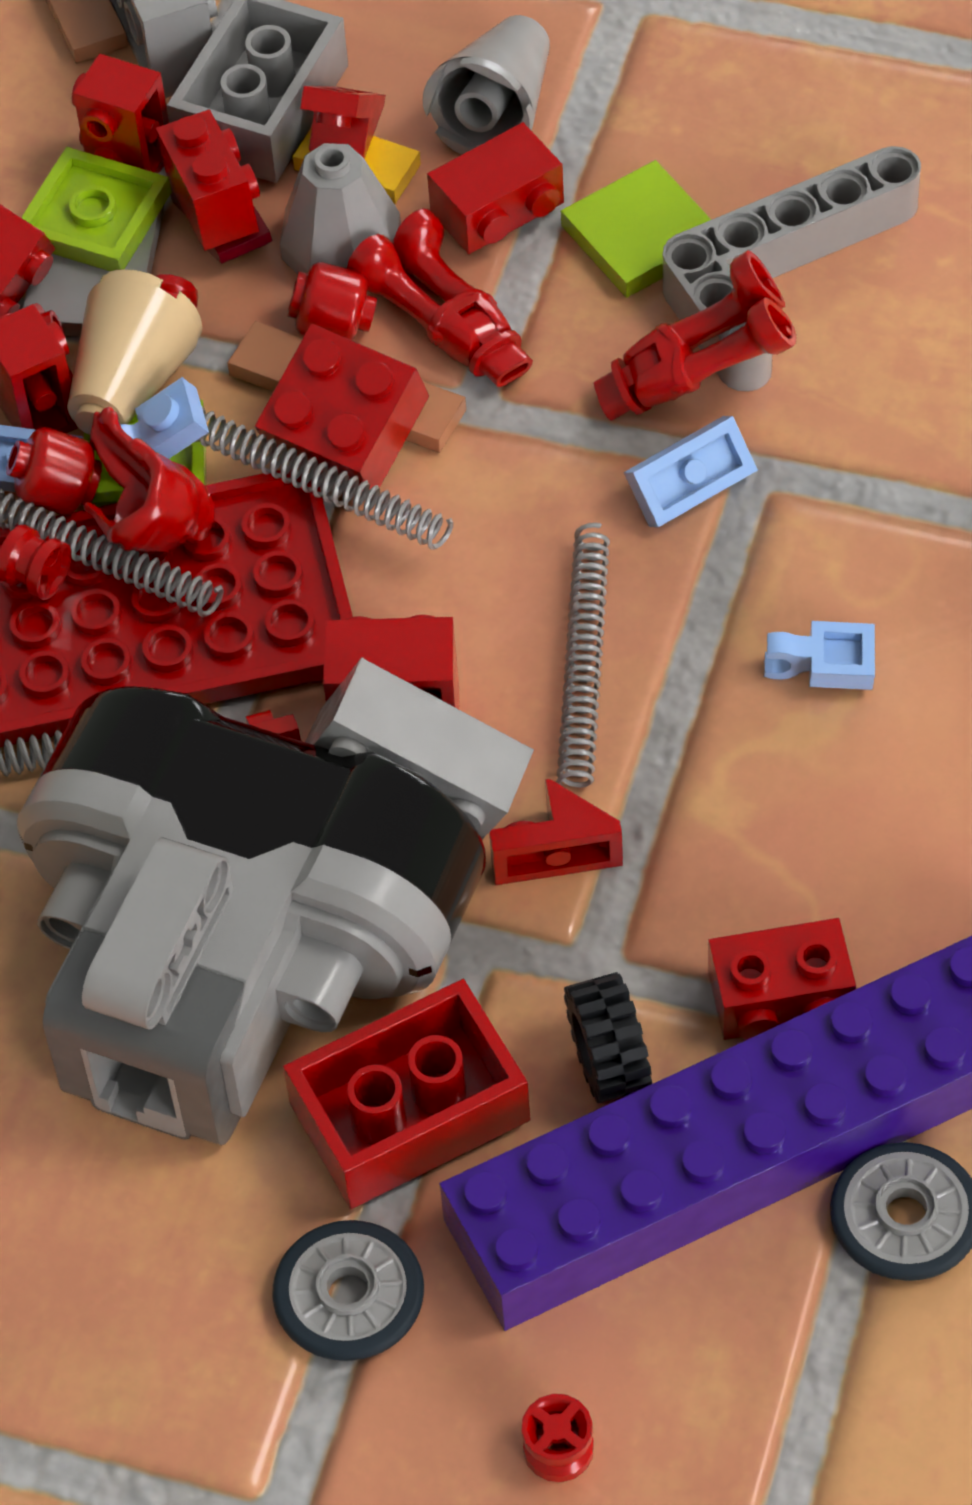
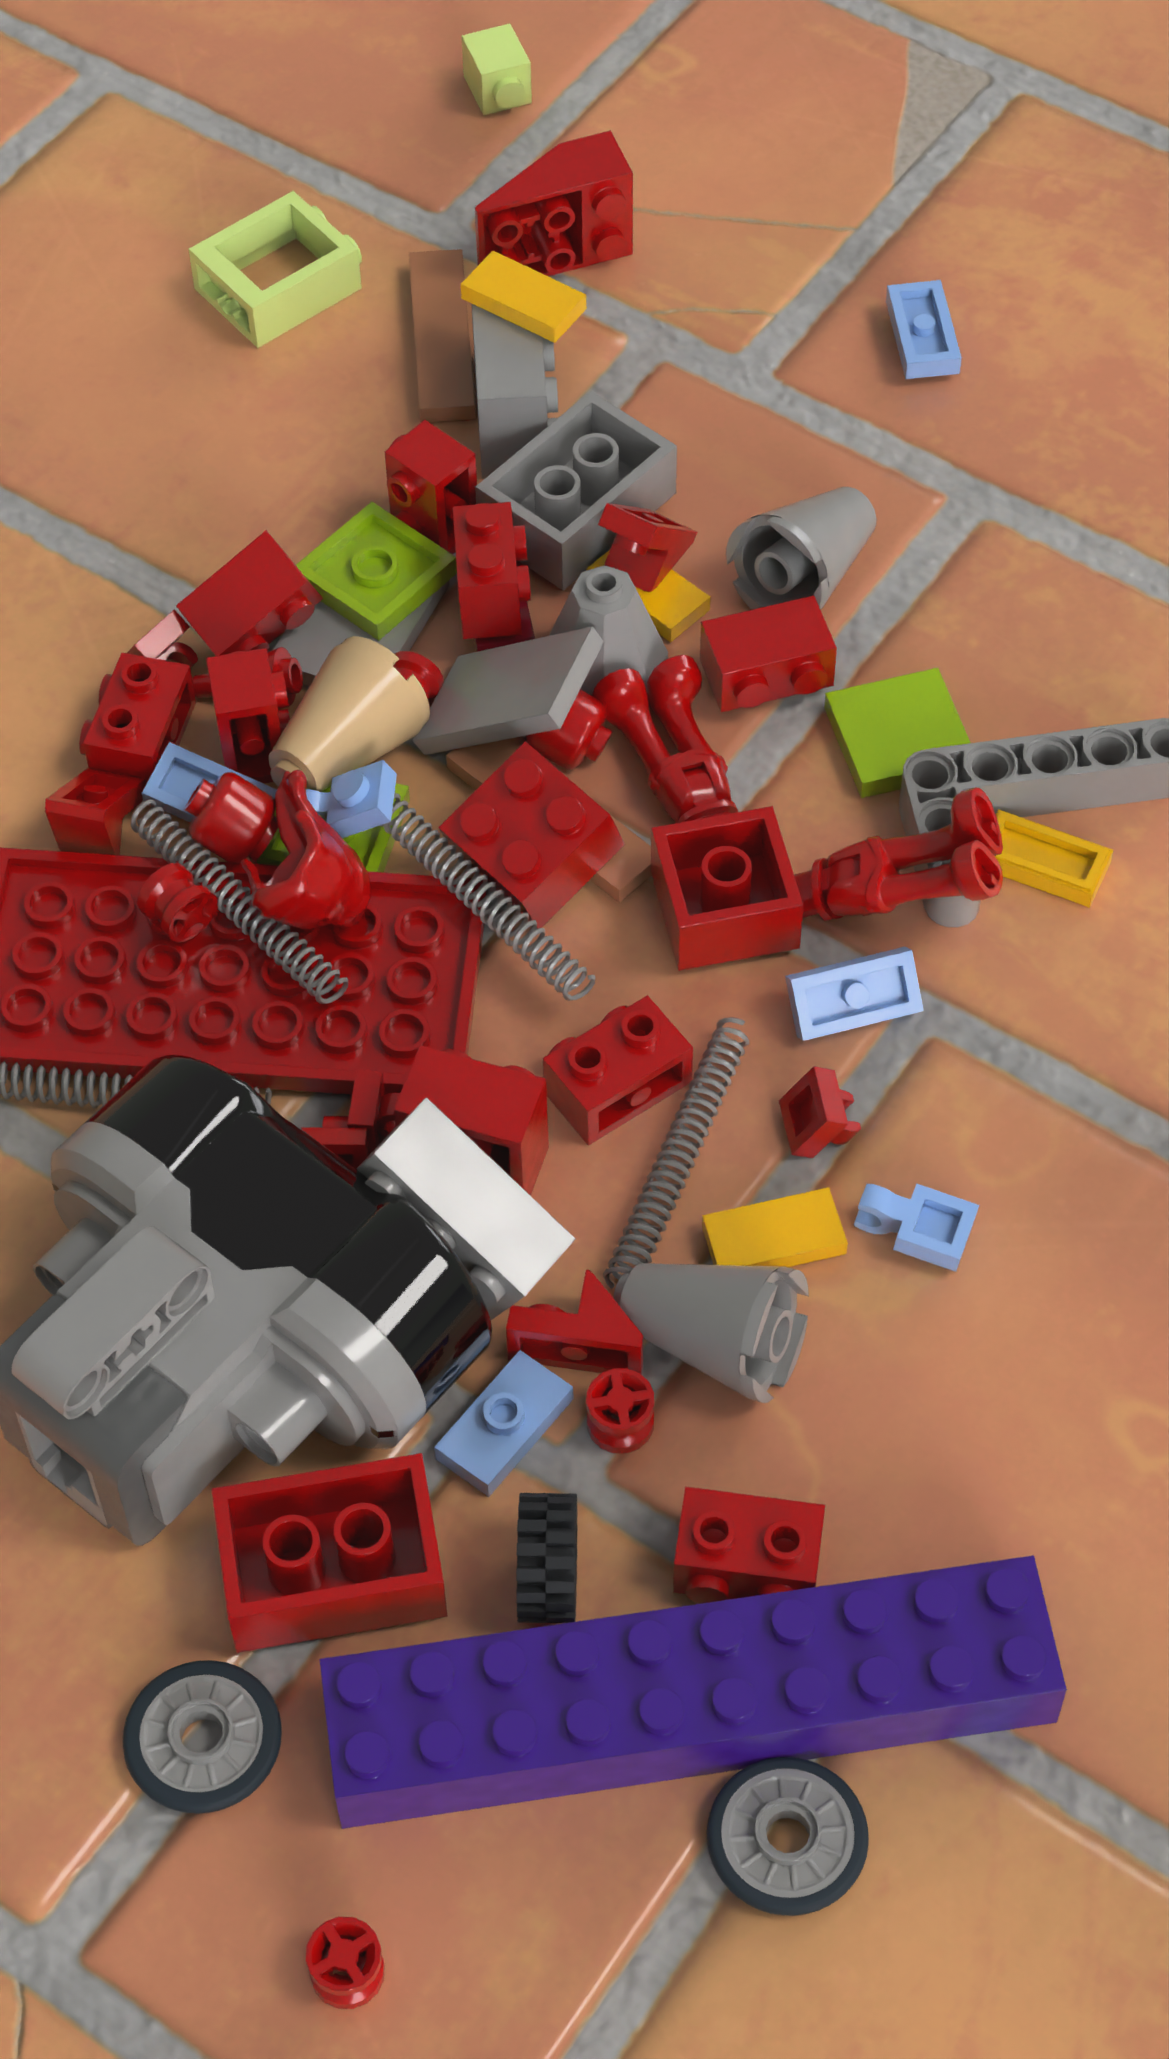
camera: 15 degrees right, 0 degrees up
none -> red tile [347,1069,400,1156]
none -> light grey tile [413,626,604,755]
none -> light blue plate [434,1350,574,1497]
none -> red brick [543,995,693,1146]
none -> red wheel [586,1368,654,1454]
none -> light grey cone [613,1263,809,1403]
none -> red brick [651,806,803,971]
none -> yellow tile [702,1187,848,1267]
none -> red tile [779,1066,861,1159]
none -> yellow tile [995,809,1113,908]

